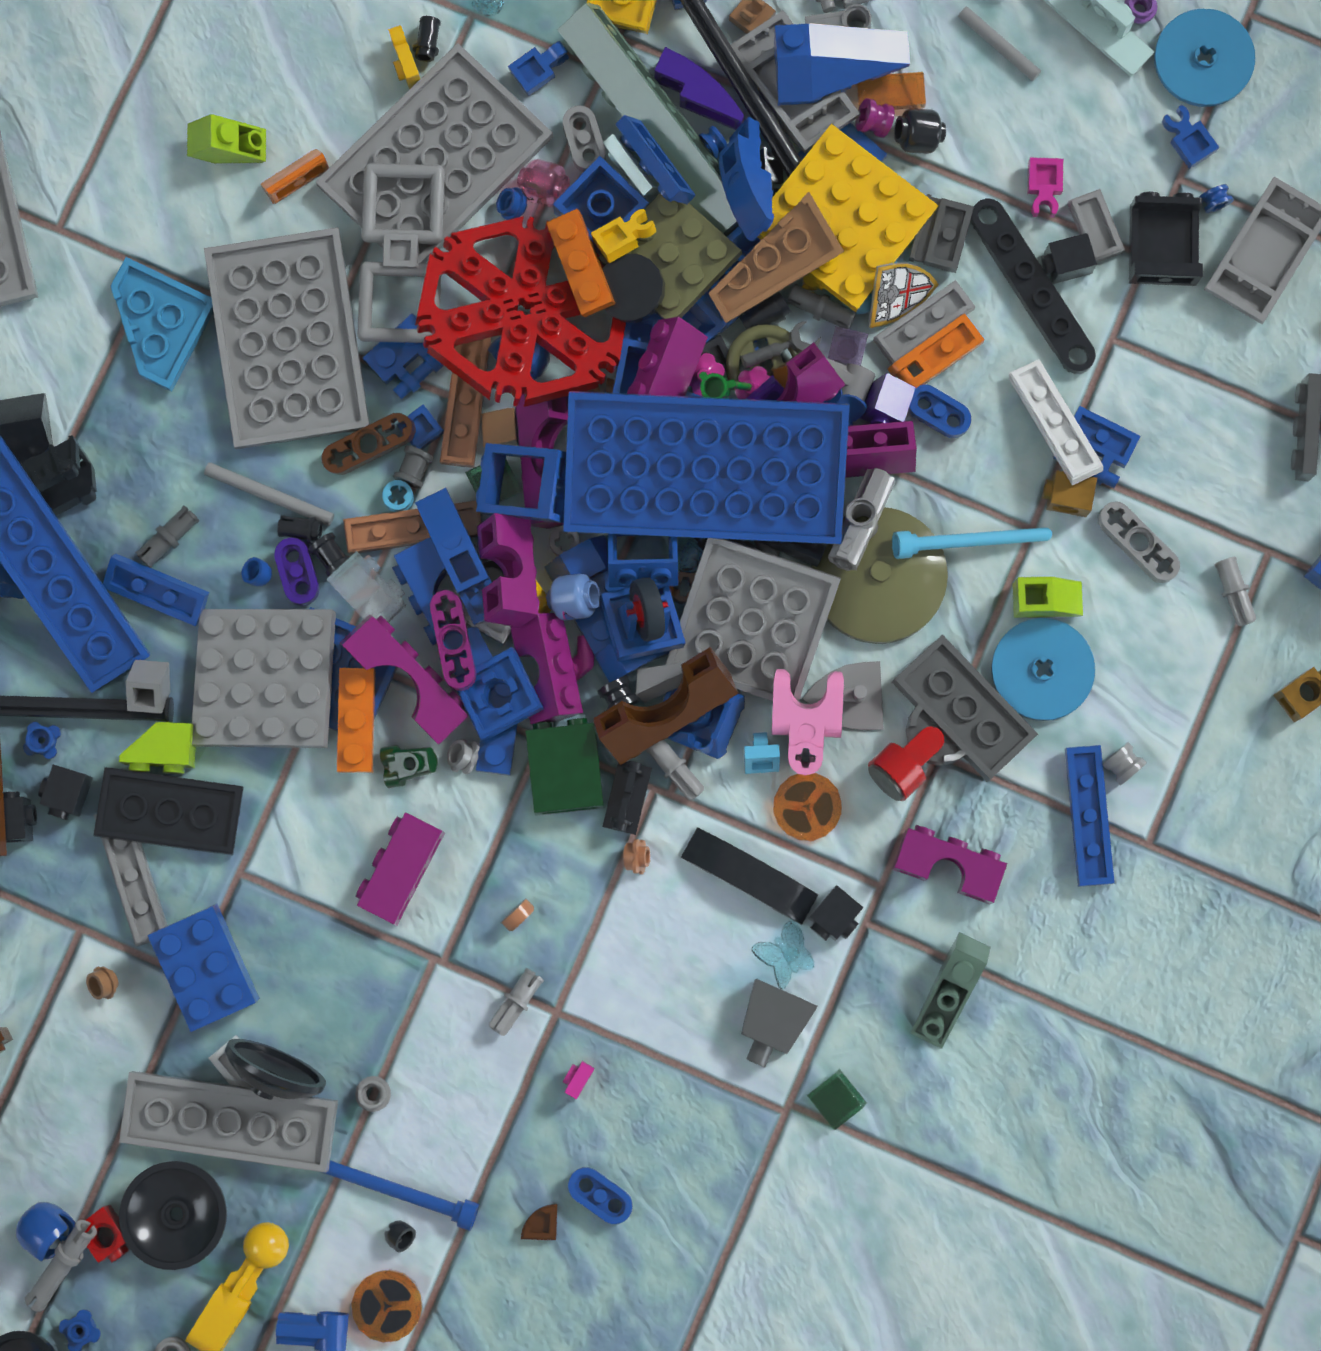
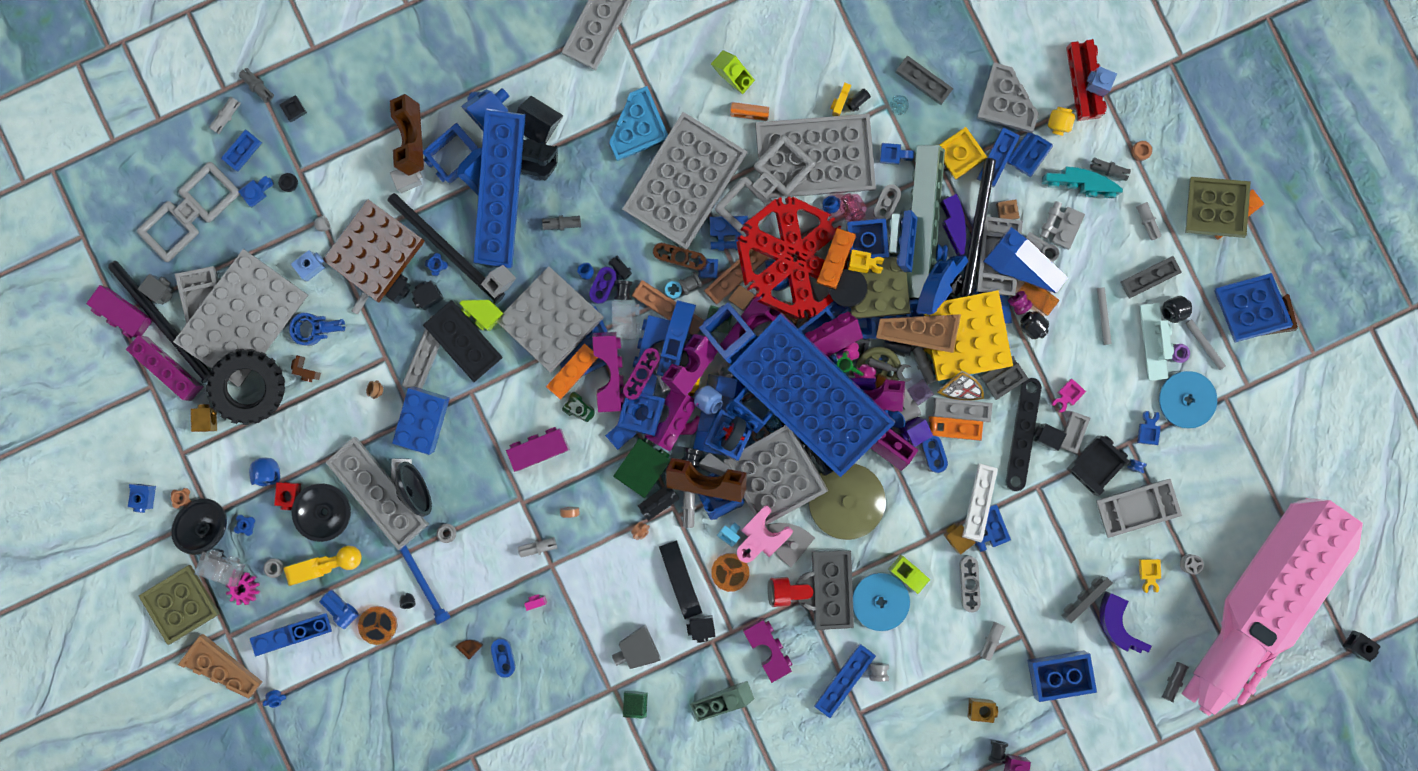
camera: 40 degrees right, 5 degrees up
light grey pin [25,1220,97,1312] -> none
blue plate [103,554,210,626] -> none
light grey bar [204,462,334,526] -> none
light grey plate [447,739,479,774] -> none
clear light blue piece [751,920,814,989] -> none
light grey piece [828,468,895,571] -> none
medium azure piece [892,527,1052,559] -> none

